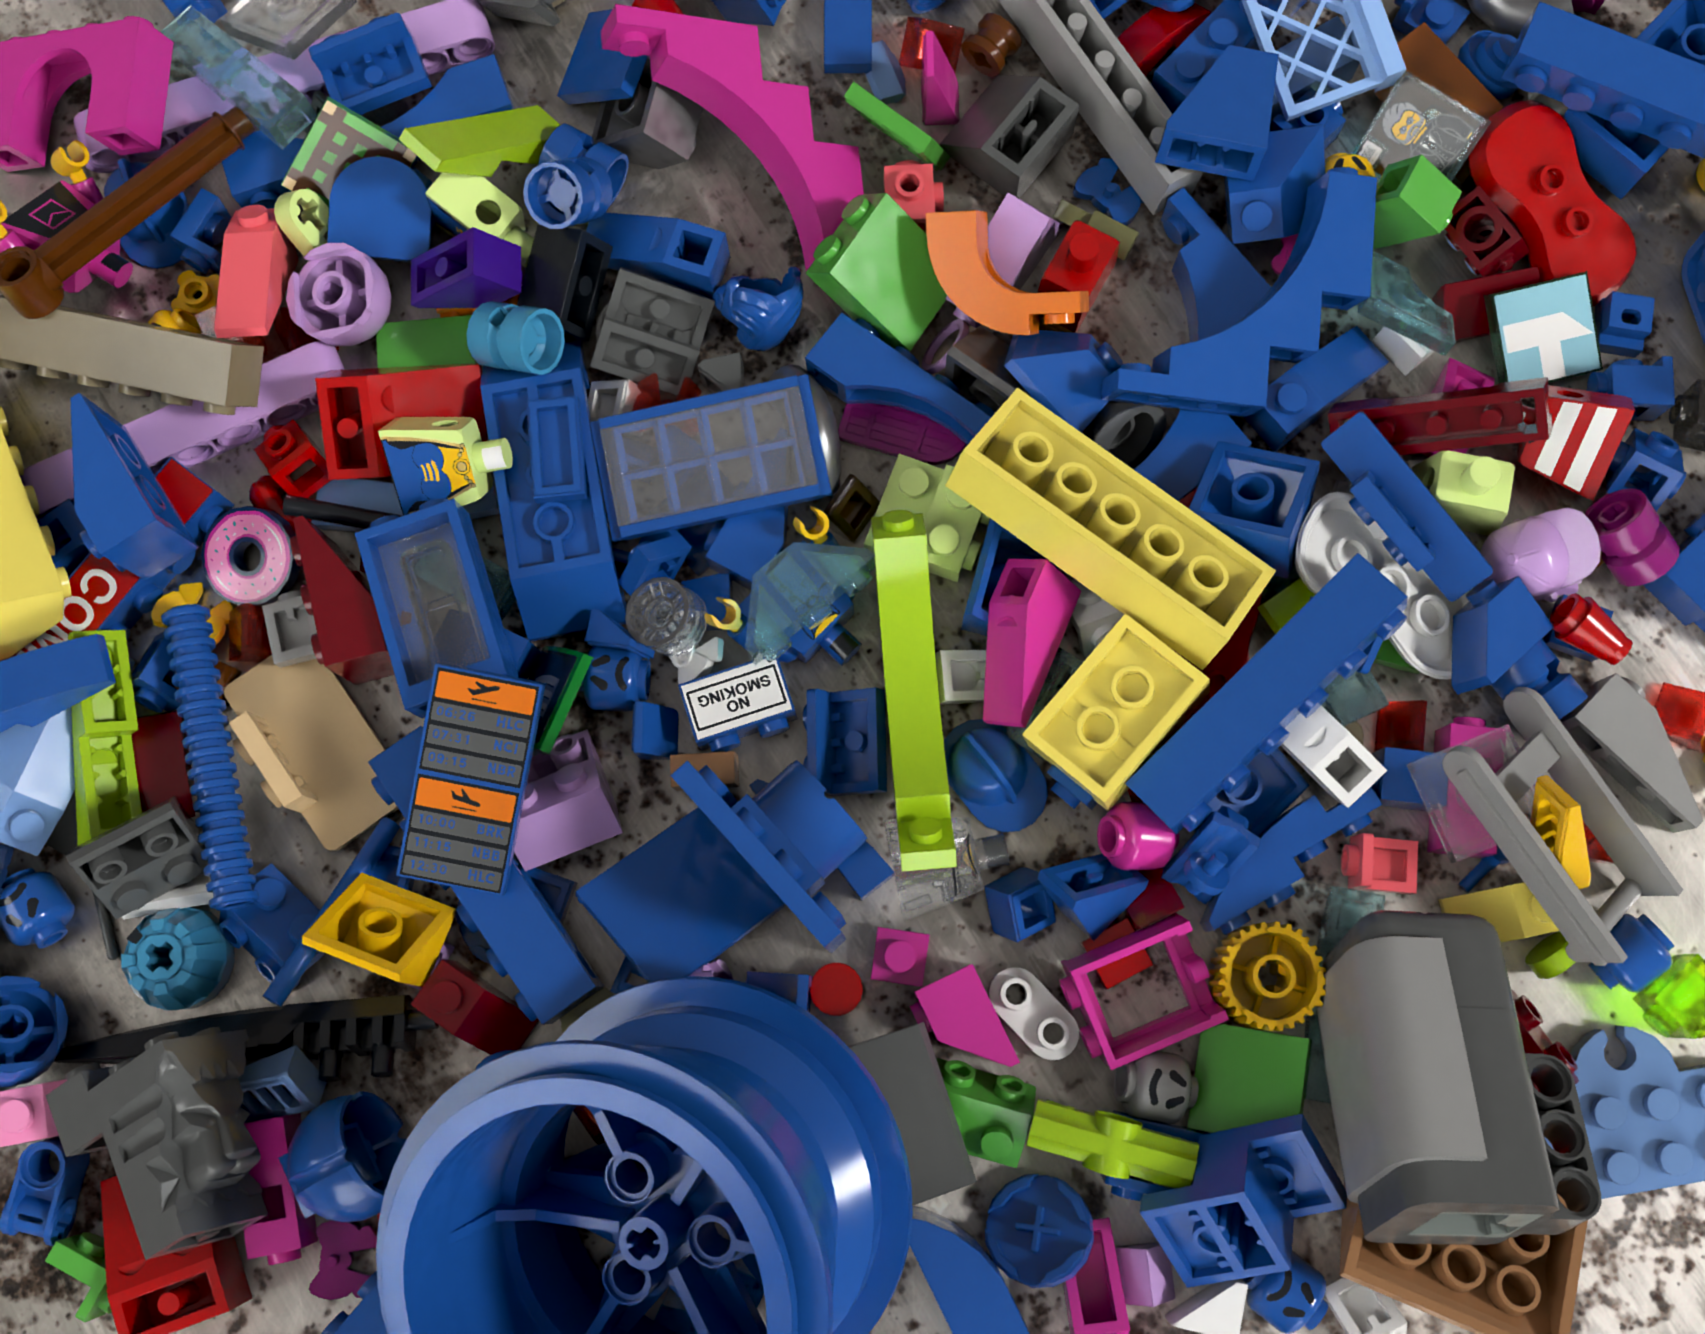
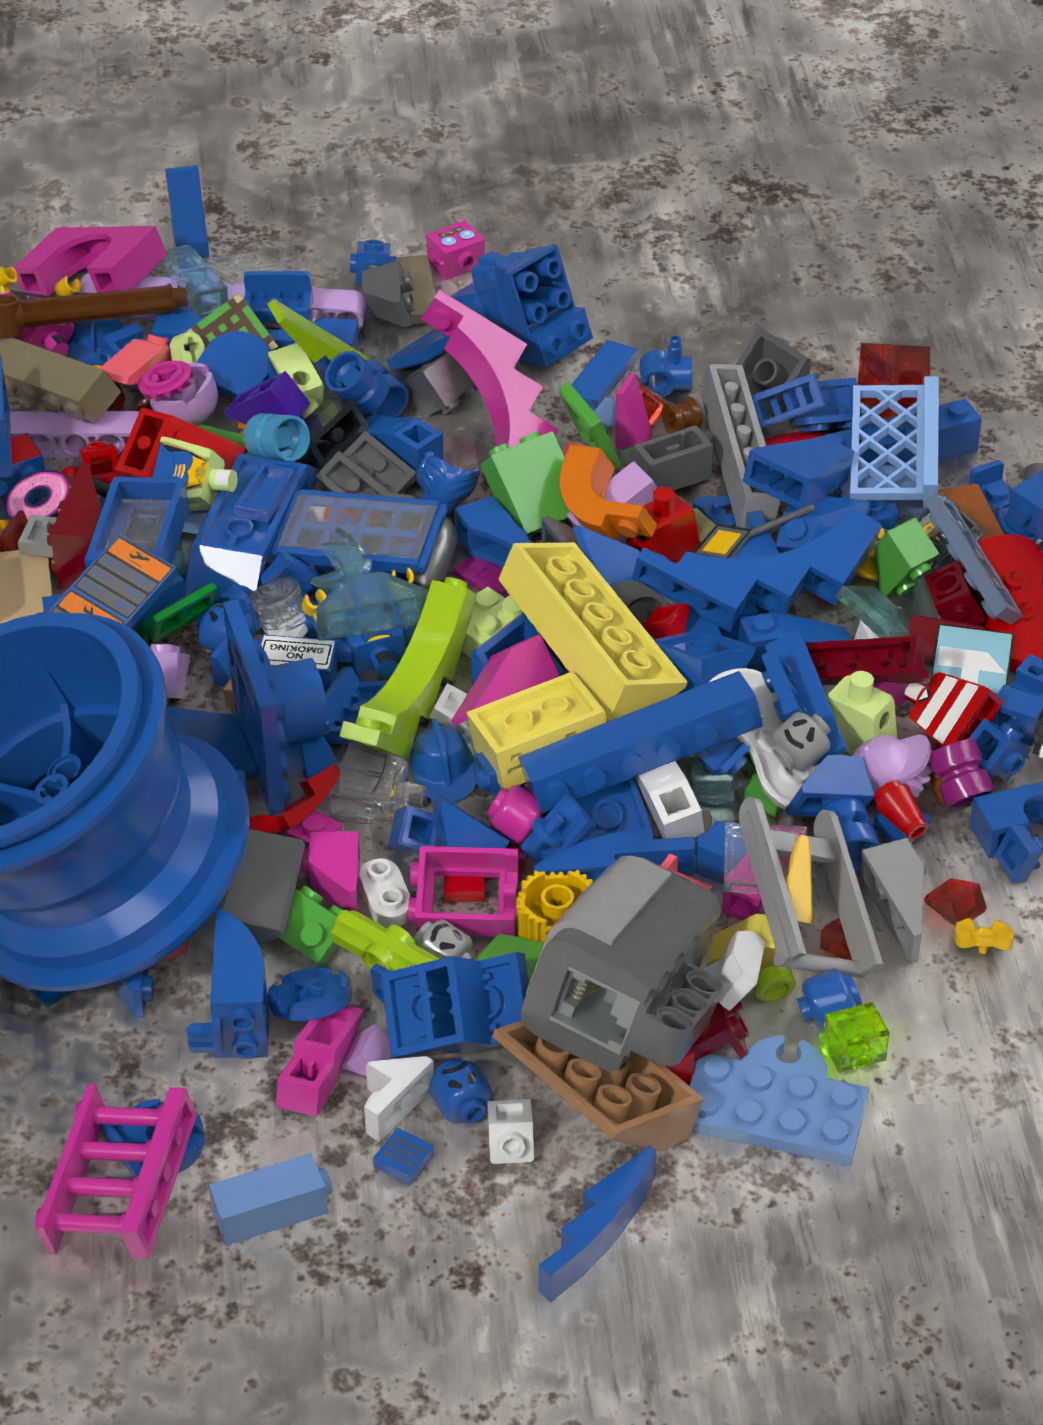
camera: 20 degrees right, 35 degrees down
none -> dark pink gear [138,361,194,401]
none -> red slope [272,763,341,830]
none -> clear light blue piece [310,526,372,593]
none -> red slope [642,603,690,639]
none -> piece [694,504,815,558]
none -> white slope [703,931,766,1011]
none -> light grey head [771,712,831,771]
none -> sand blue plate [925,493,1023,625]

